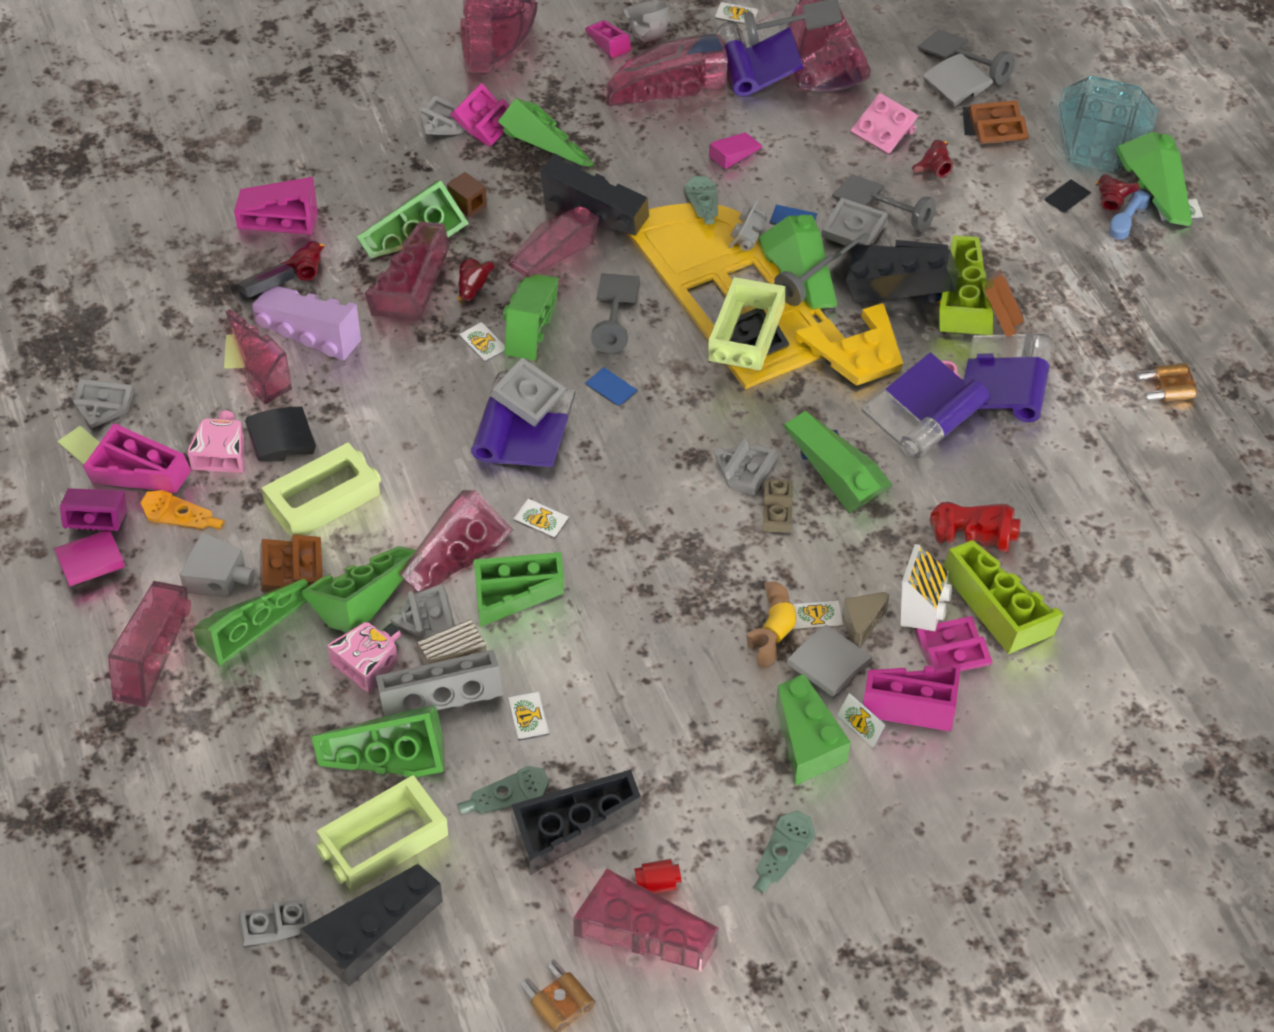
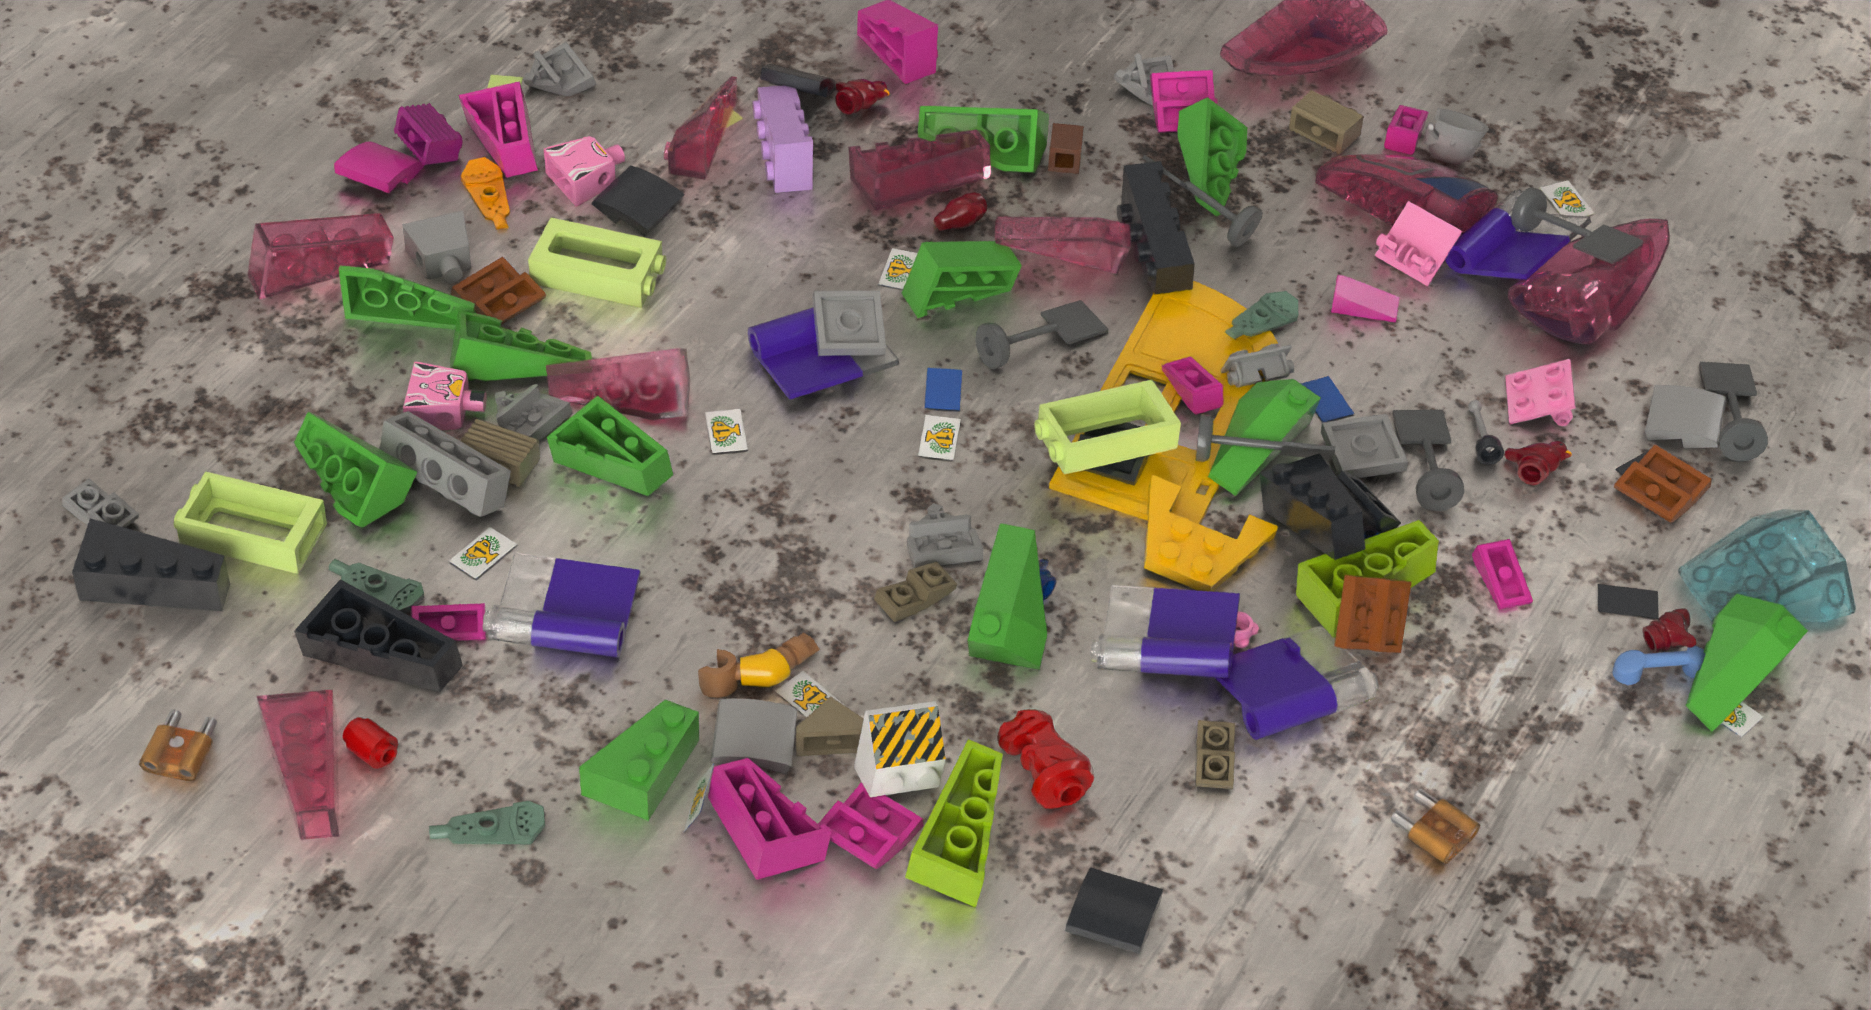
camera: 50 degrees right, 5 degrees down
none -> dark pink slope [411,603,486,641]
none -> dark purple door [483,552,641,658]
none -> white sticker [918,415,961,460]
none -> black slope [1065,867,1164,954]
none -> dark grey piece [1143,155,1263,247]
none -> dark pink slope [1162,356,1223,415]
none -> dark tan slope [1195,720,1235,789]
none -> dark tan brick [1289,90,1364,155]
none -> bright pink hinge [1375,201,1462,286]
none -> black hinge [1468,400,1504,465]
none -> dark pink slope [1472,539,1533,610]

